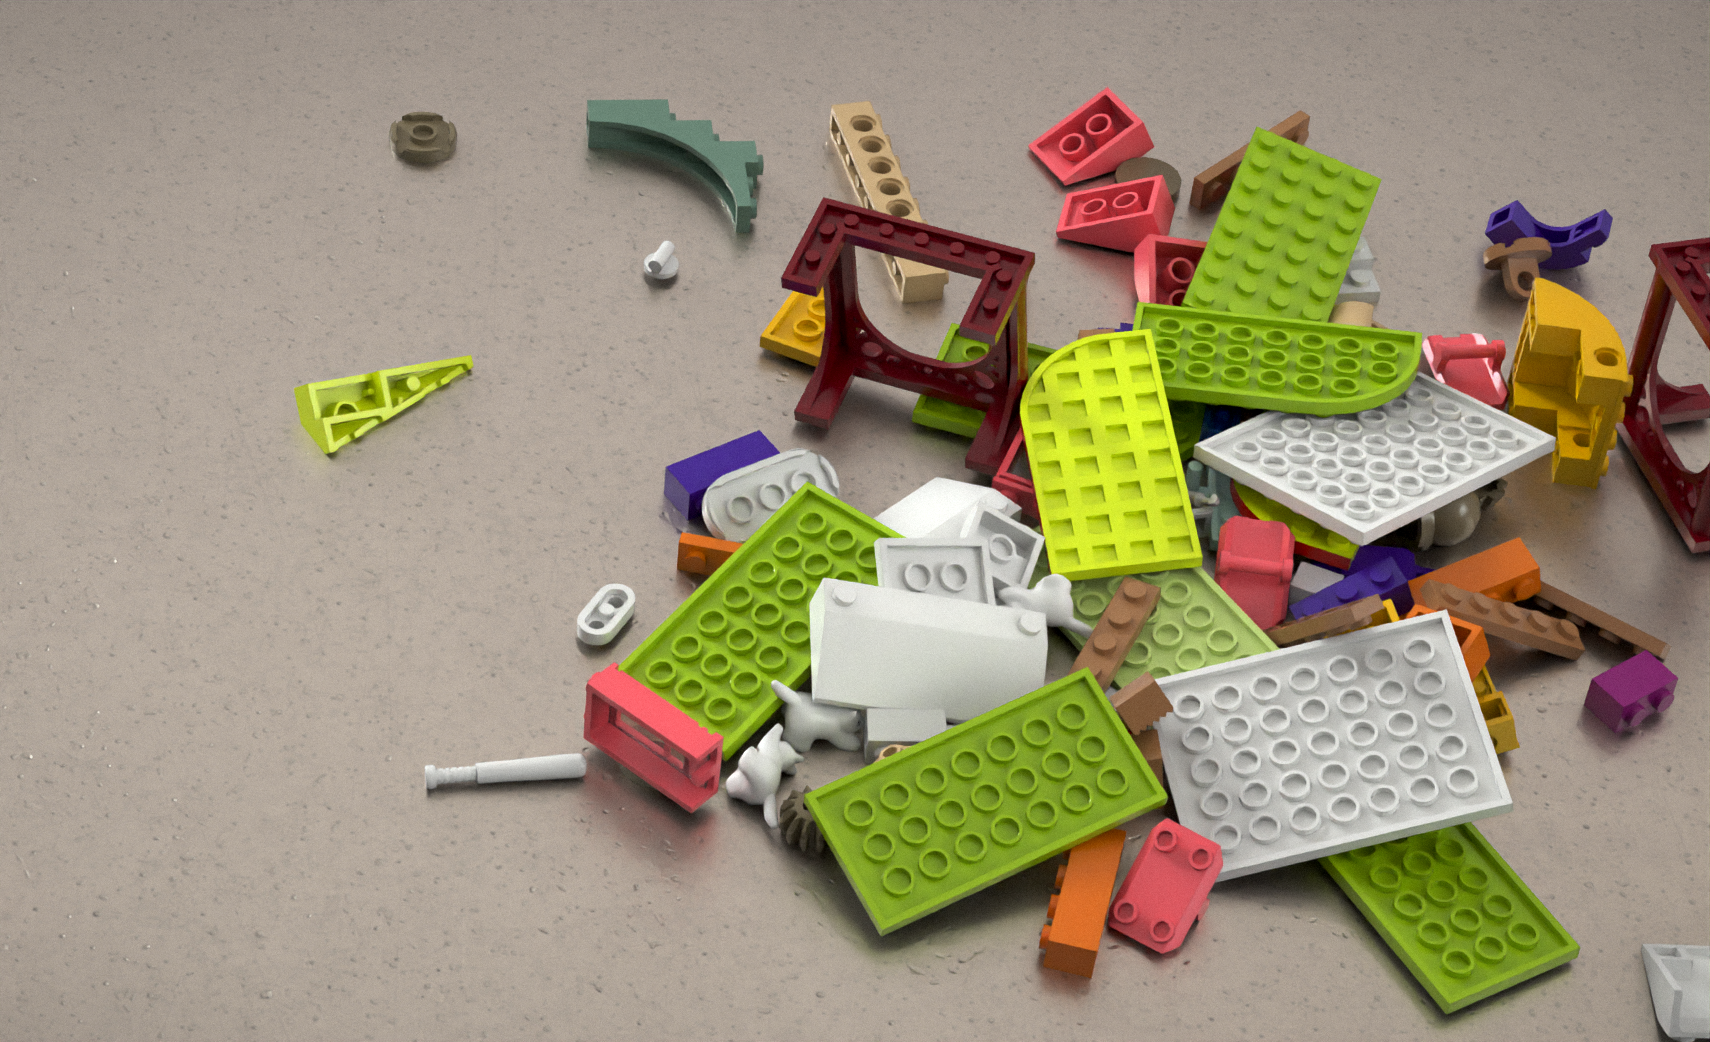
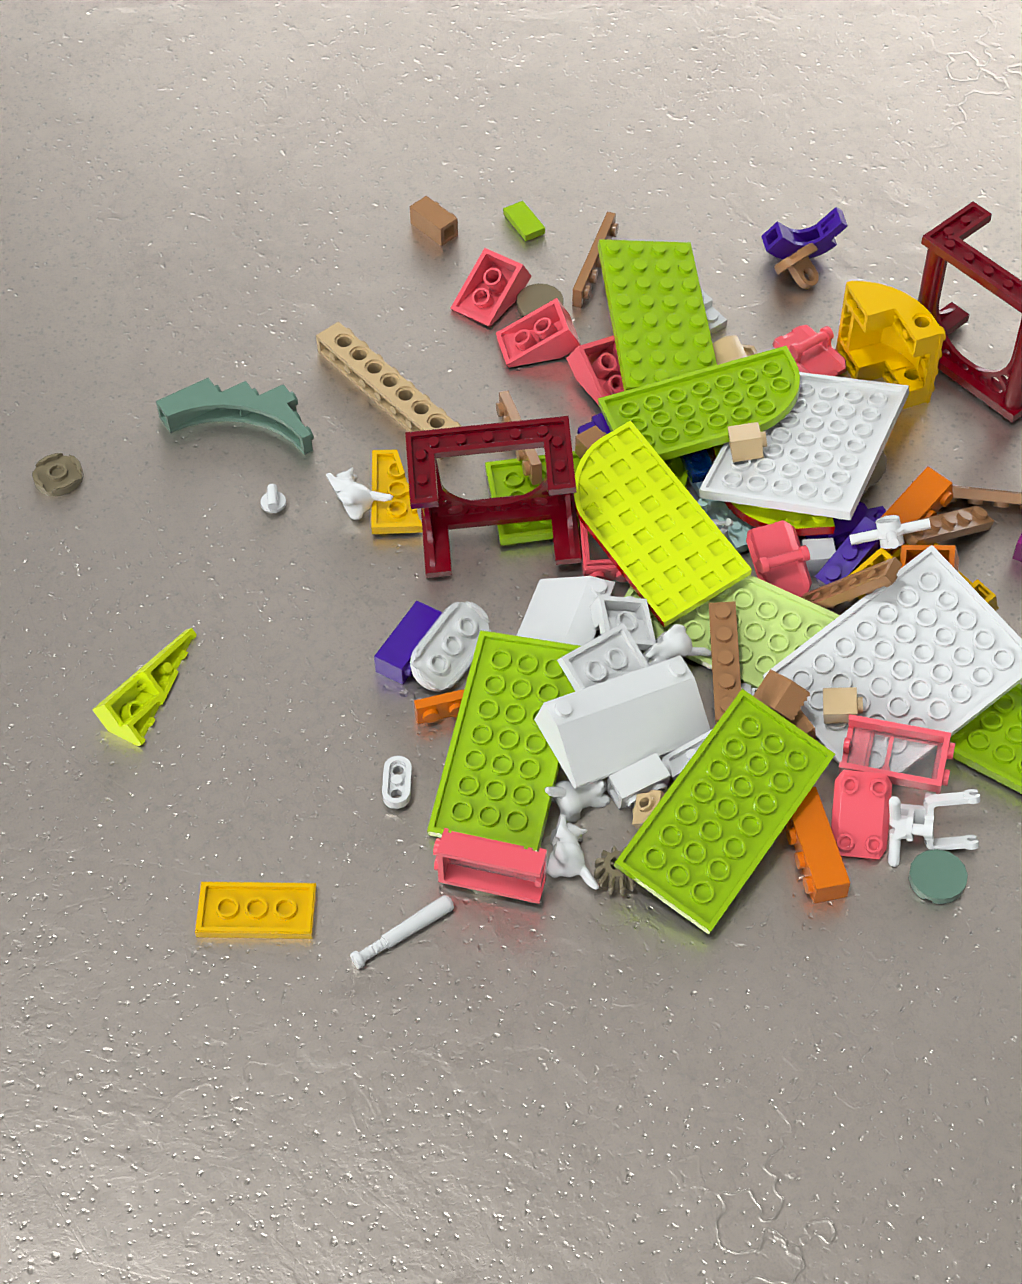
camera: 20 degrees left, 10 degrees up
none -> yellow tile [195,882,317,939]
none -> white animal [326,467,393,520]
none -> medium nougat brick [409,196,458,246]
none -> lime tile [503,200,545,242]
none -> tan brick [728,422,767,462]
none -> tan brick [823,687,863,724]
none -> door [839,714,955,794]
none -> white bar [849,515,931,549]
none -> white piece [888,789,980,867]
none -> sand green tile [908,849,968,904]

